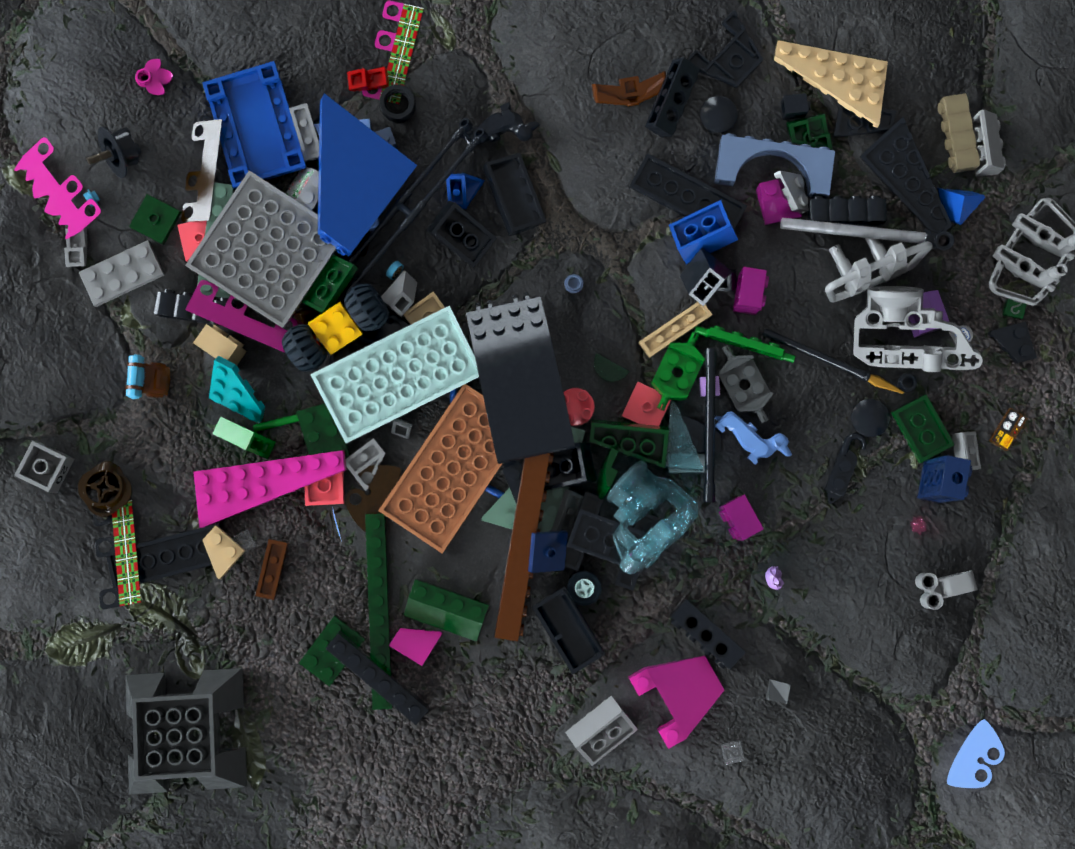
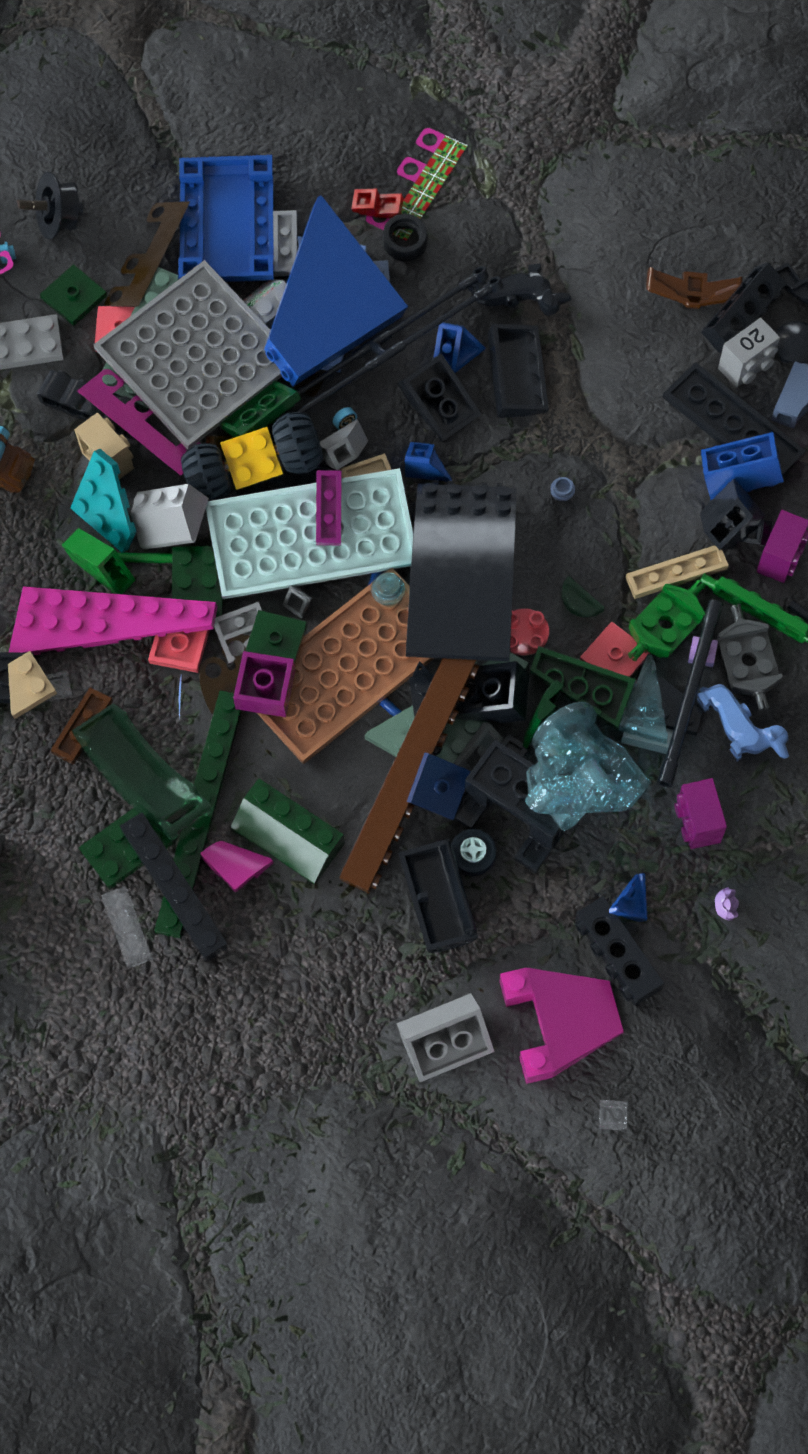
camera: 15 degrees right, 15 degrees down
dark pink plate [135,59,173,95] -> none
dark grey slope [766,679,791,704] -> none
none -> clear green windscreen [72,704,213,841]
none -> clear plate [101,886,153,969]
none -> light grey slope [130,484,209,549]
none -> magenta brick [233,651,296,717]
none -> dark green plate [245,610,307,663]
none -> magenta plate [316,470,342,546]
none -> clear light blue cone [371,572,405,605]
none -> blue slope [405,442,452,482]
none -> blue tile [609,873,647,922]
none -> light grey brick [718,318,780,388]

